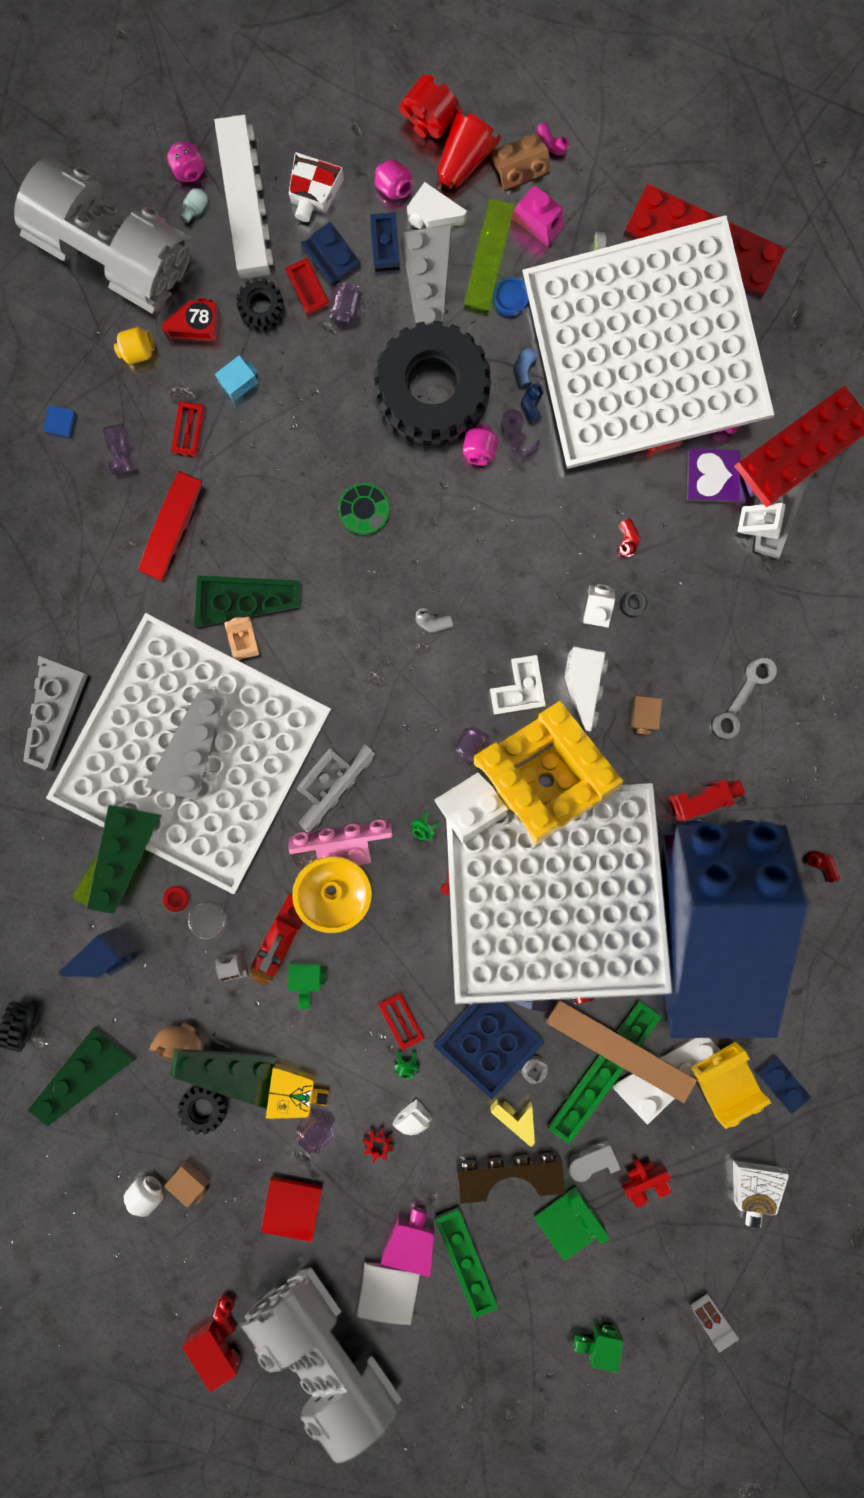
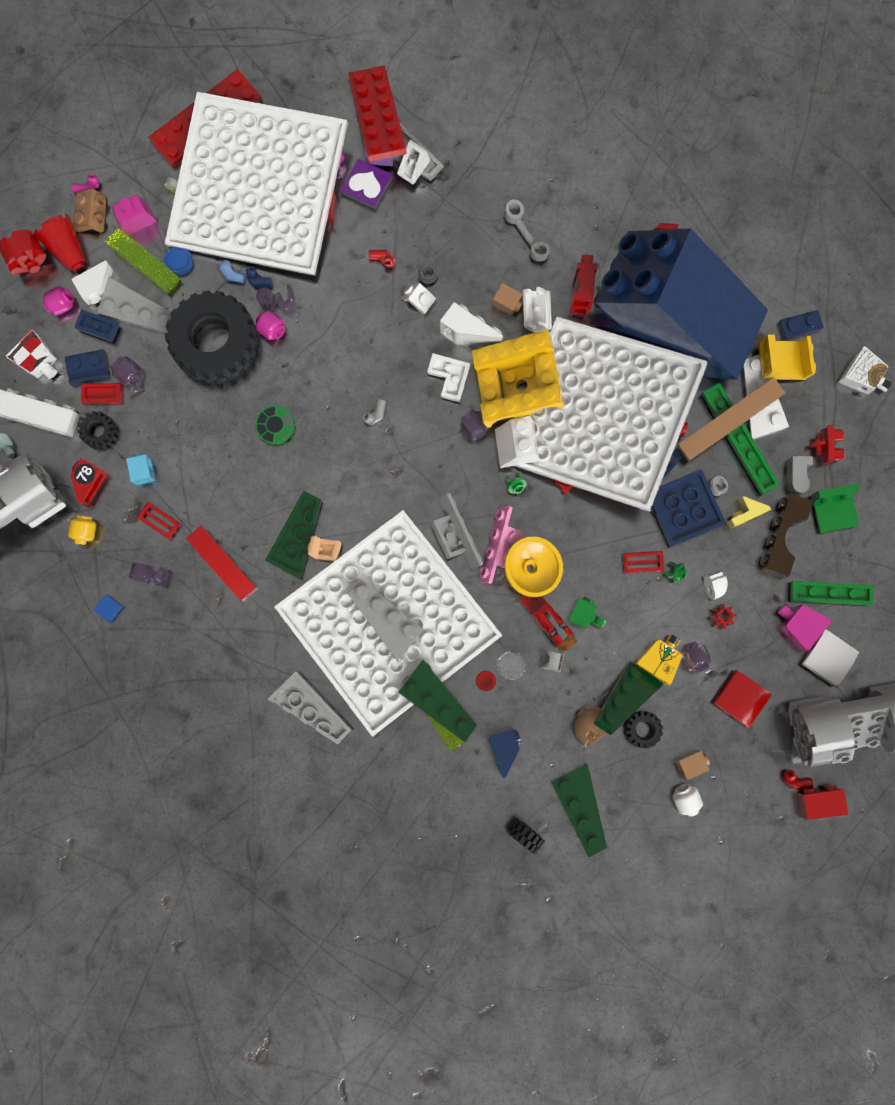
camera: 70 degrees left, 5 degrees down
none -> white hinge [523,287,552,333]

